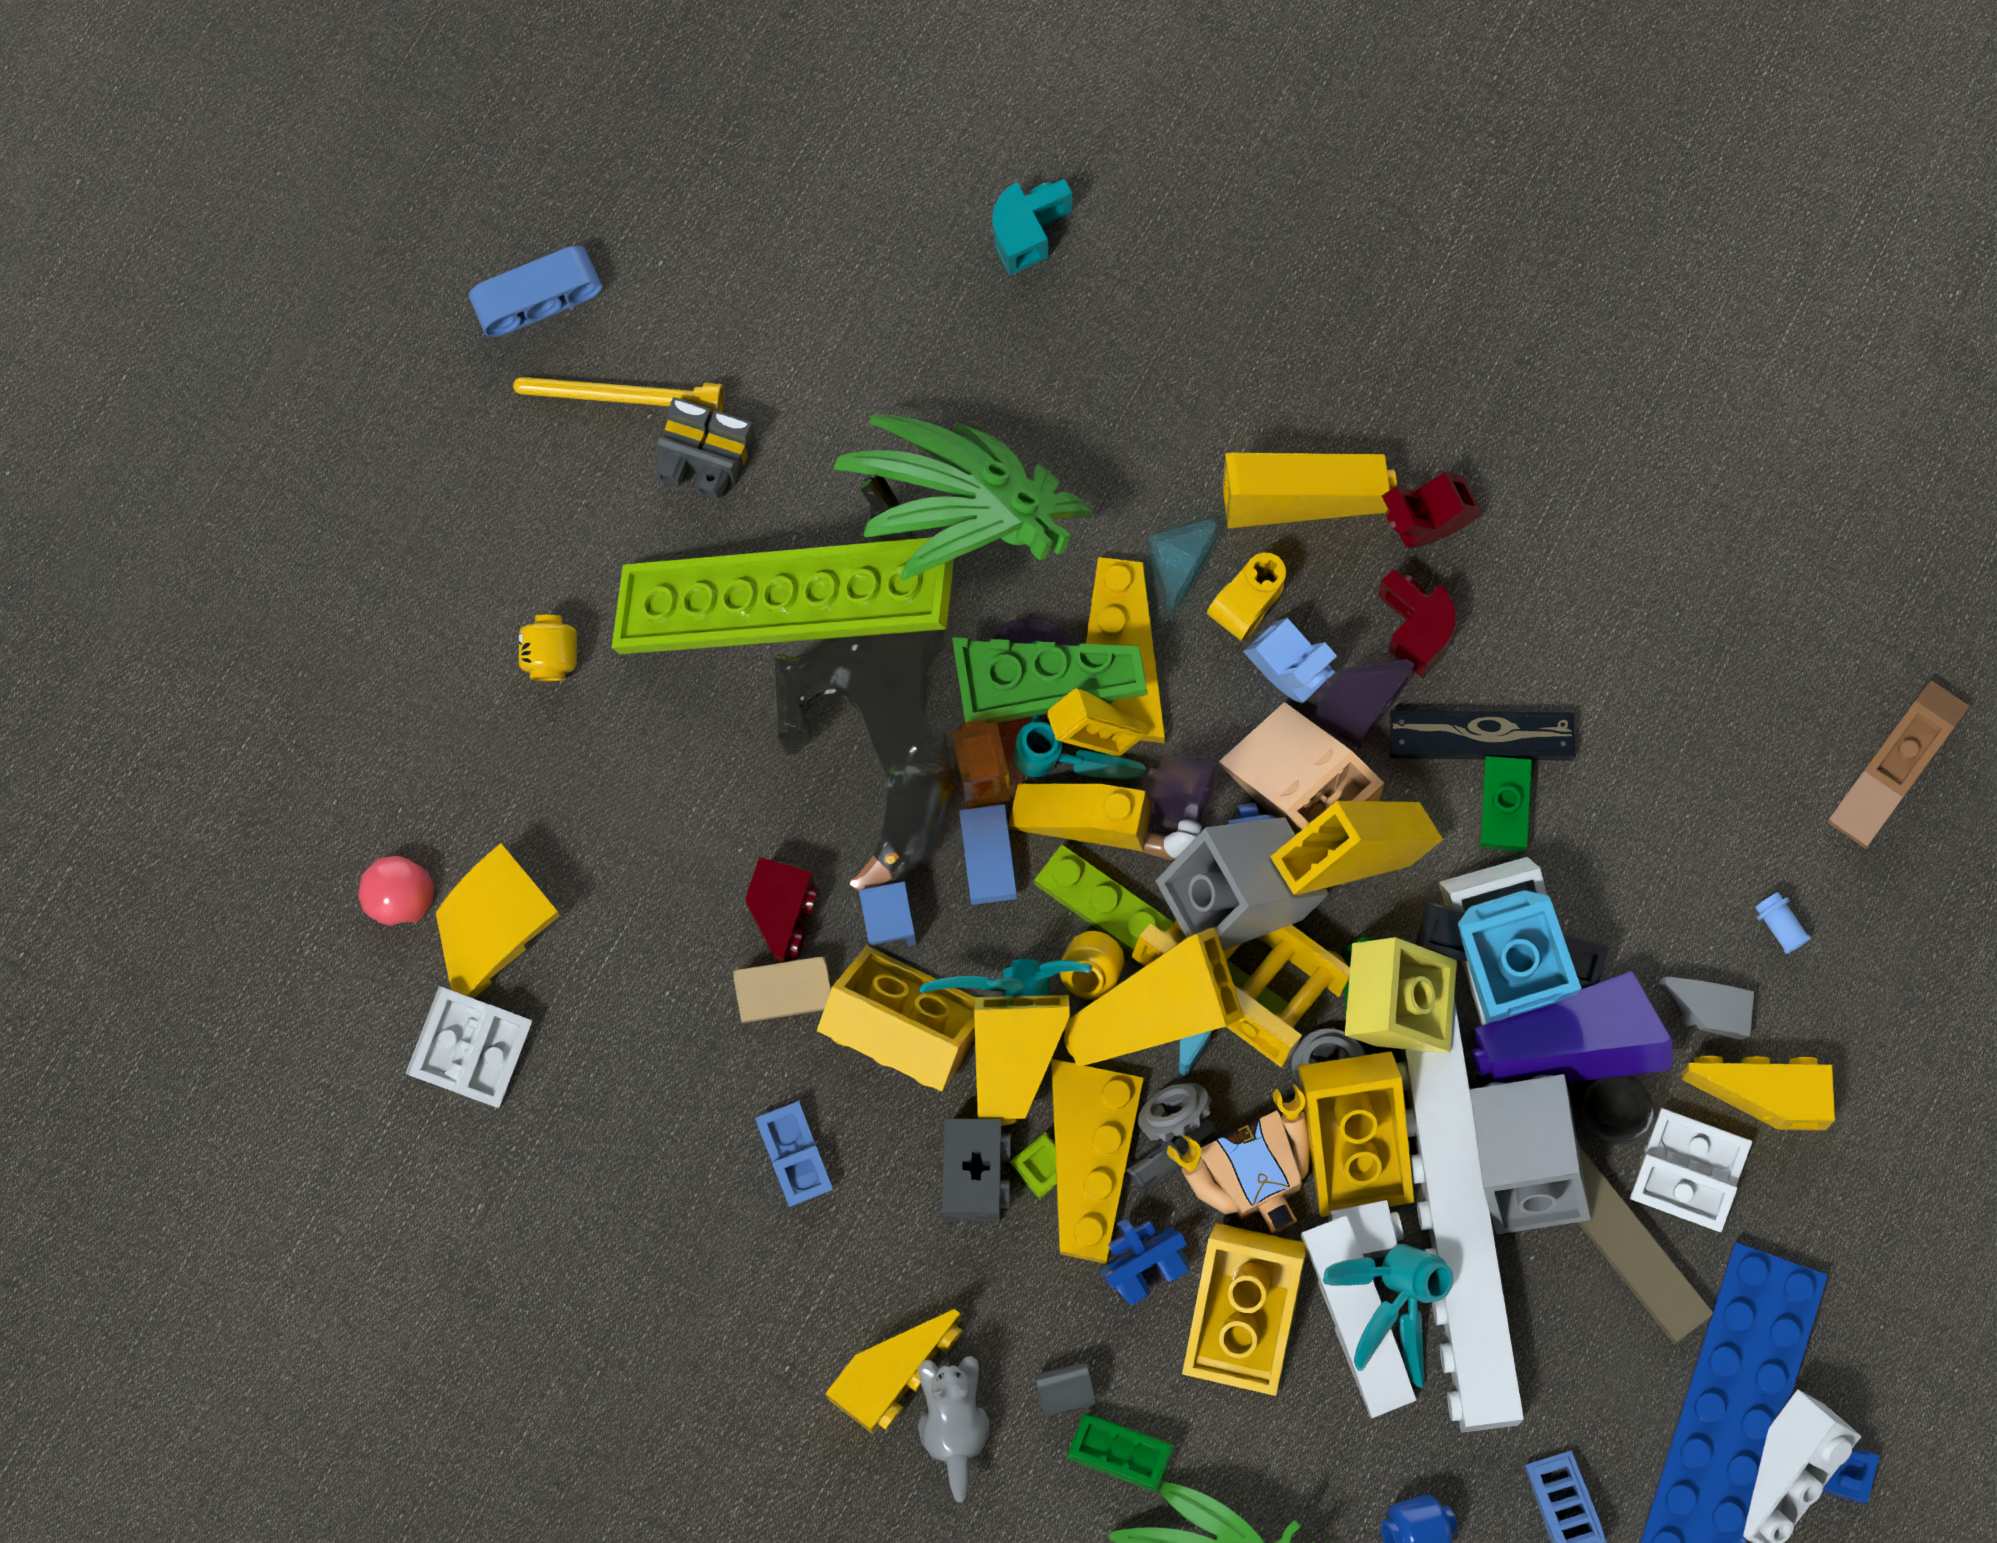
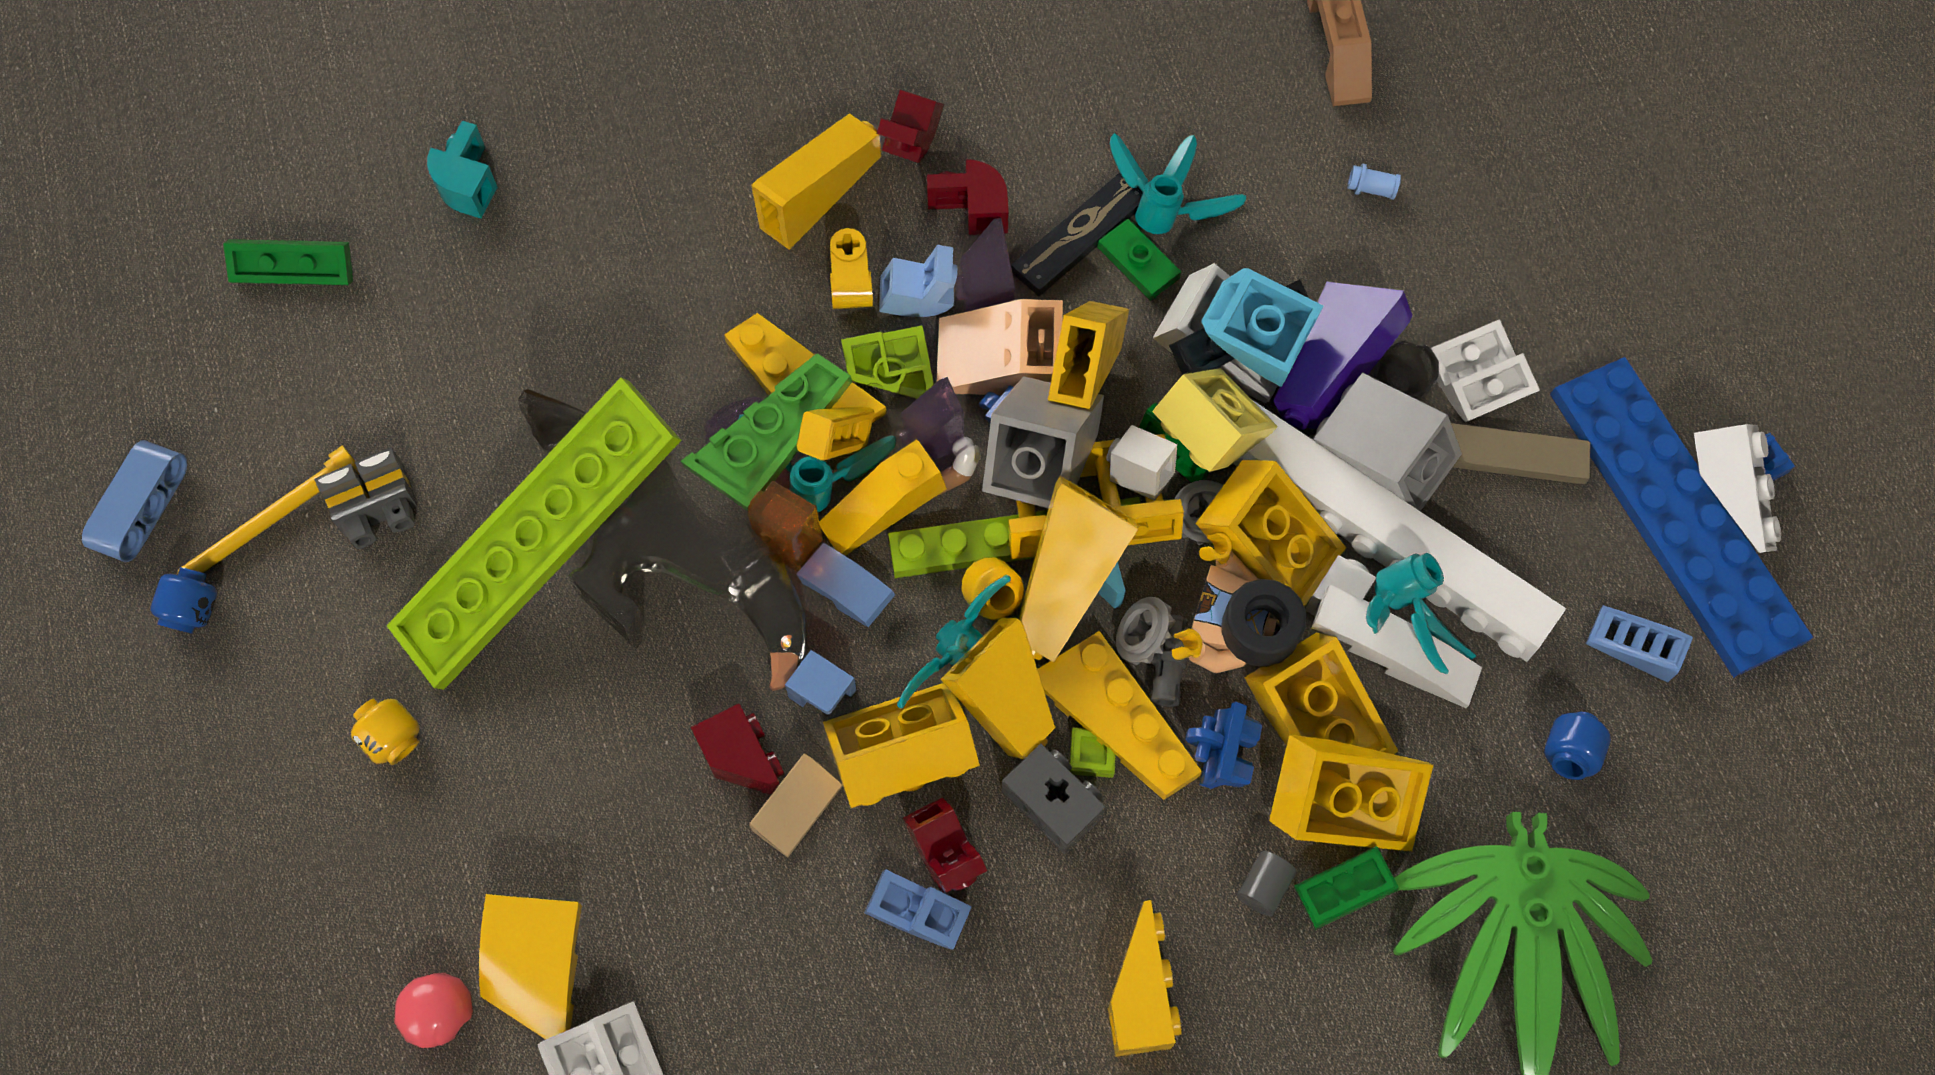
camera: 50 degrees left, 5 degrees down
bright green plant [833,415,1094,580] -> none
light grey animal [918,1356,989,1503] -> none
clear light blue slope [1148,519,1217,613] -> none
light grey slope [1659,977,1754,1040] -> none
yellow slope [1681,1056,1835,1130] -> none
none -> blue head [150,567,217,634]
none -> green plate [223,239,353,285]
none -> lime slope [841,325,937,403]
none -> dark red brick [902,797,987,893]
none -> white brick [1107,425,1177,501]
none -> teal plant [1109,133,1246,234]
none -> black tyre [1221,579,1306,667]
none -> yellow slope [1269,735,1434,851]

